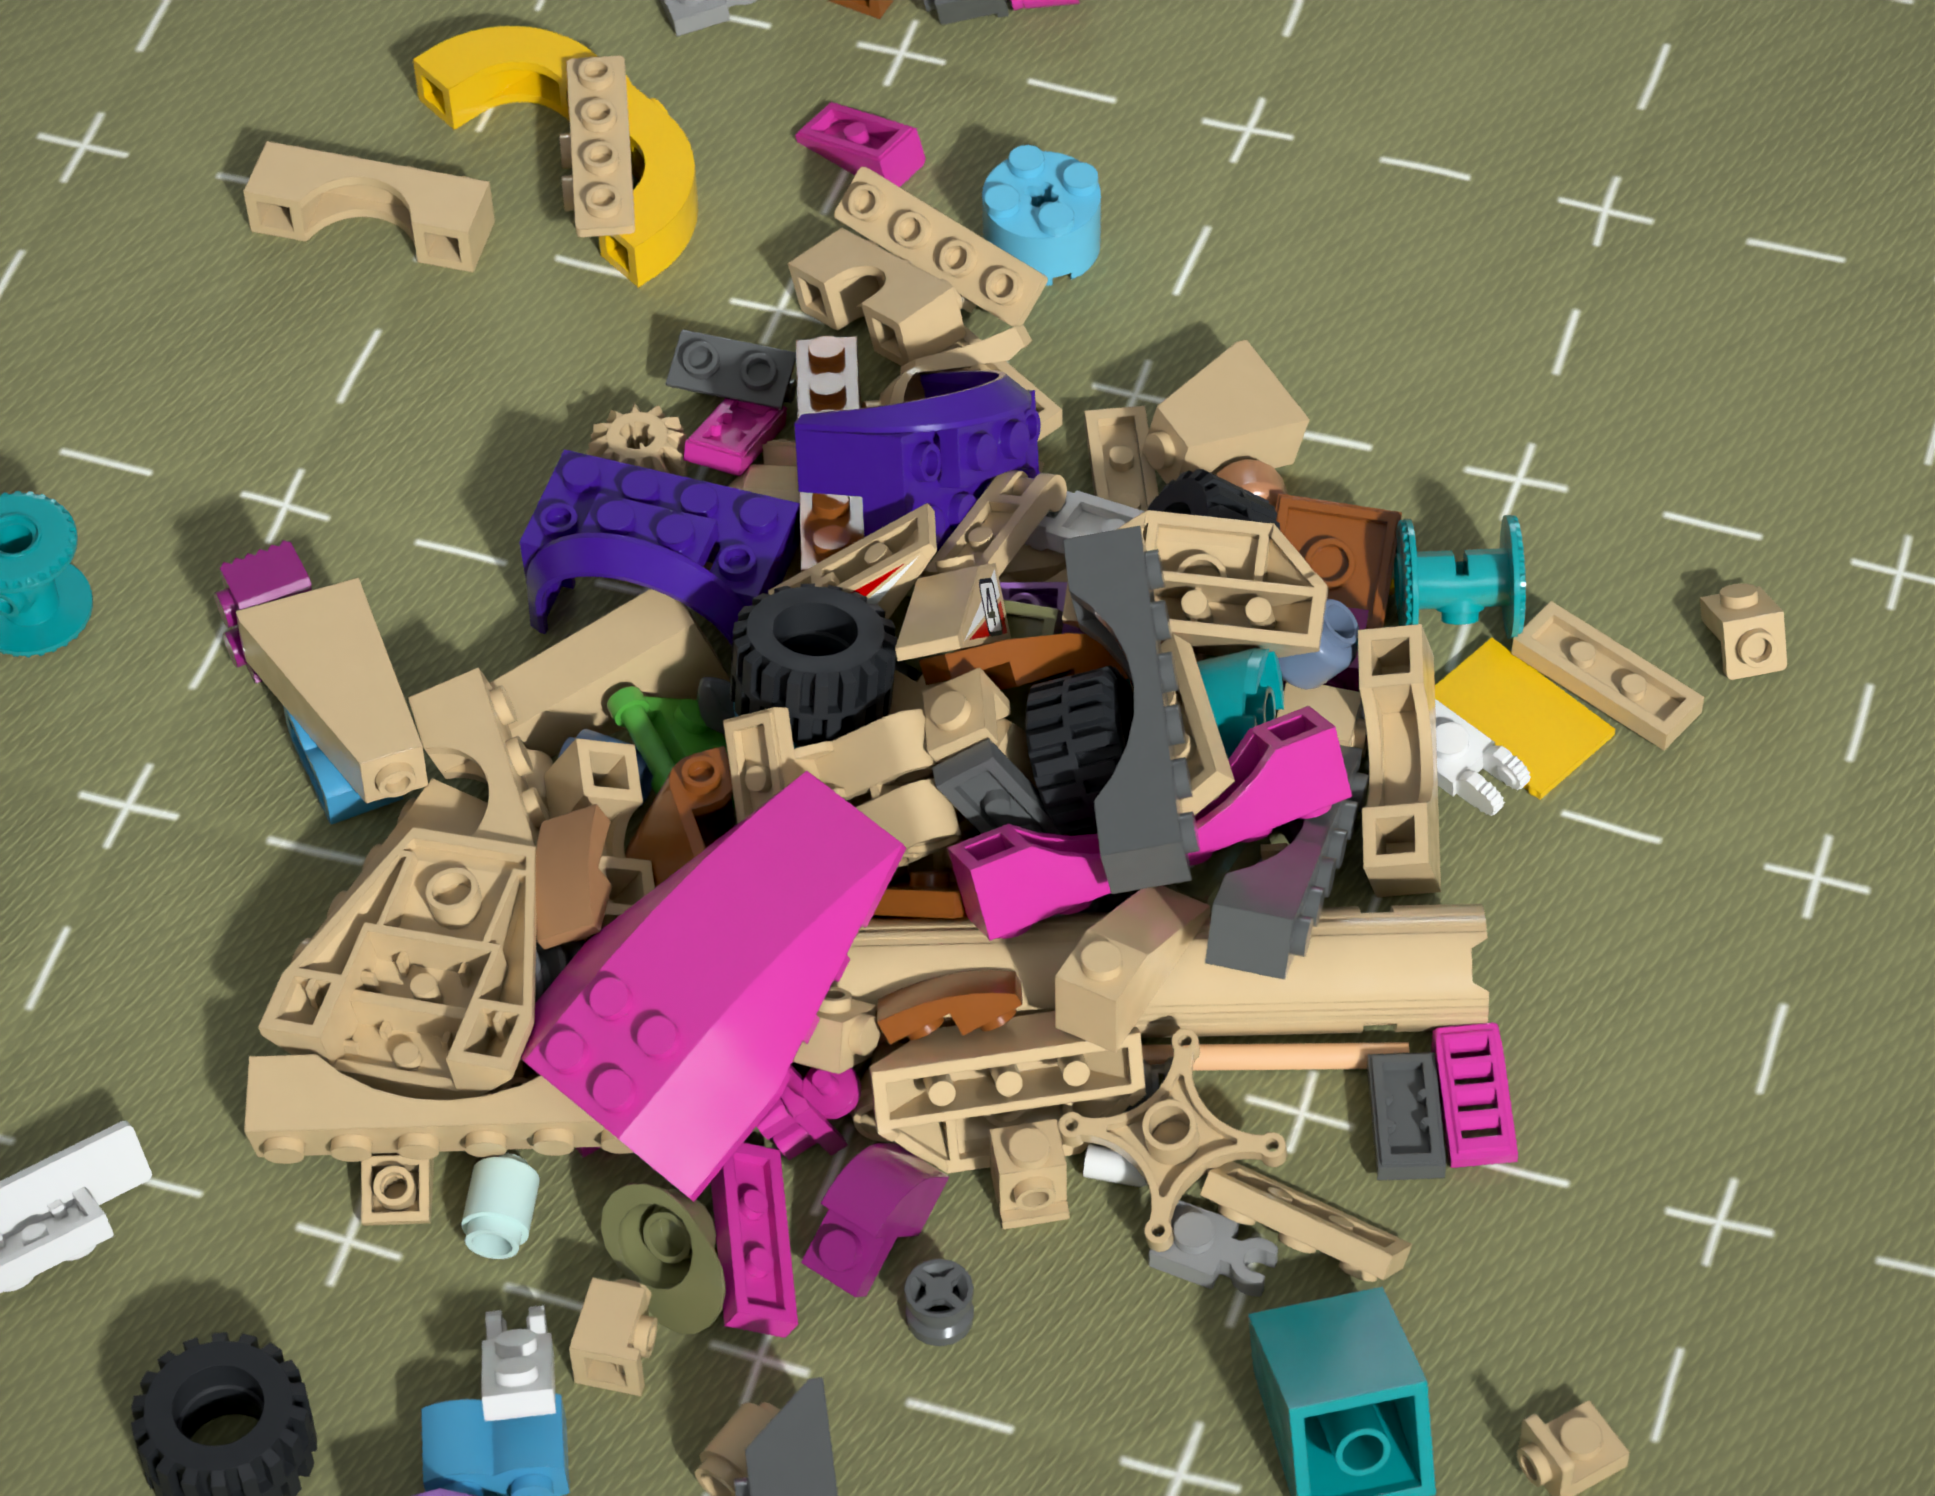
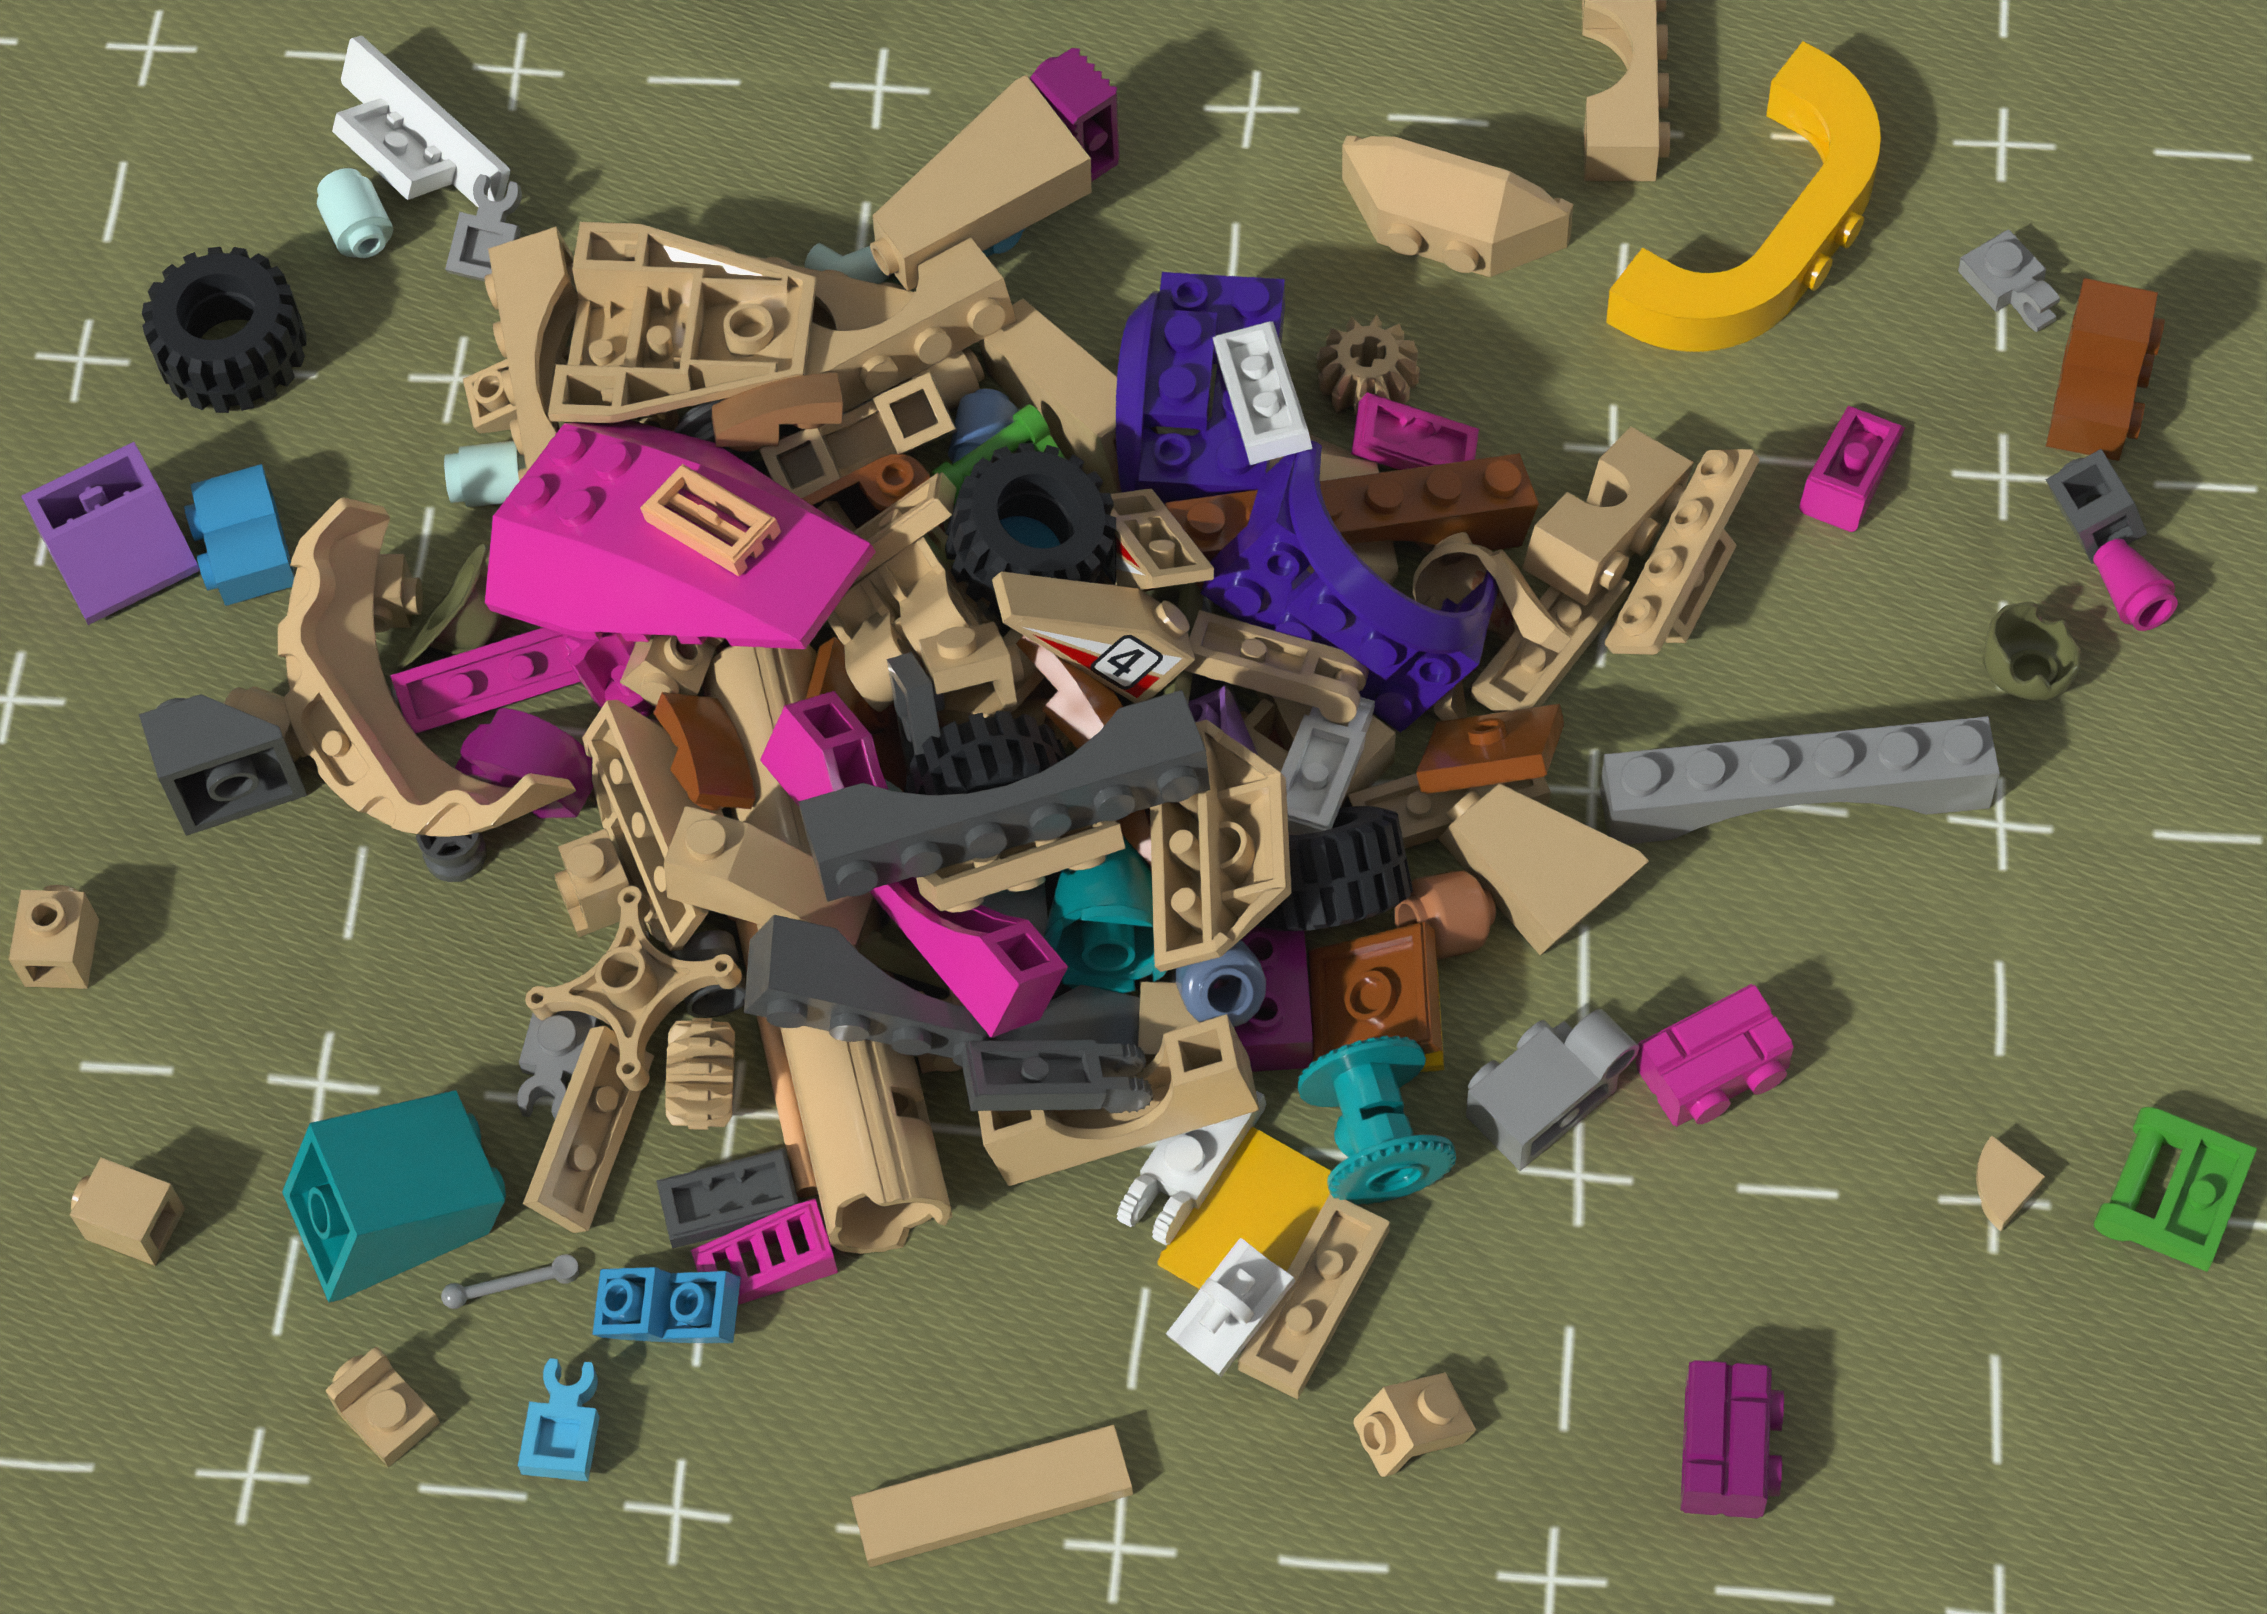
camera: 80 degrees right, 10 degrees up
white hinge [482,1305,556,1421] -> none
tan bracket [560,55,635,237] -> none
dark grey hinge [666,329,797,410] -> none
medium azure brick [982,145,1101,286] -> none
none -> tan windscreen [278,497,576,837]
none -> light aqua brick [317,168,393,258]
none -> light grey hinge [441,1254,579,1309]
none -> light grey plate [445,174,522,282]
none -> medium azure plate [518,1358,600,1482]
none -> dark azure slope [592,1267,741,1343]
none -> light nougat tile [640,464,781,576]
none -> tan gear [665,1018,735,1130]
none -> light aqua arm [805,243,893,284]
none -> tan tile [851,1425,1133,1568]
none -> dark grey hinge [961,1040,1153,1113]
none -> white hips [1166,1237,1296,1377]
none -> white tile [1212,321,1312,465]
none -> tan wedge [1342,136,1573,277]
none -> dark orange plate [1416,704,1565,794]
none -> light grey hinge [1466,1009,1639,1171]
none -> light grey arch [1600,716,2000,844]
none -> dark pink brick [1635,984,1794,1127]
none -> magenta brick [1680,1360,1784,1519]
none -> tan tile [1976,1136,2045,1231]
none -> olive hair [1983,601,2081,701]
none -> bright green plate [2094,1107,2257,1272]

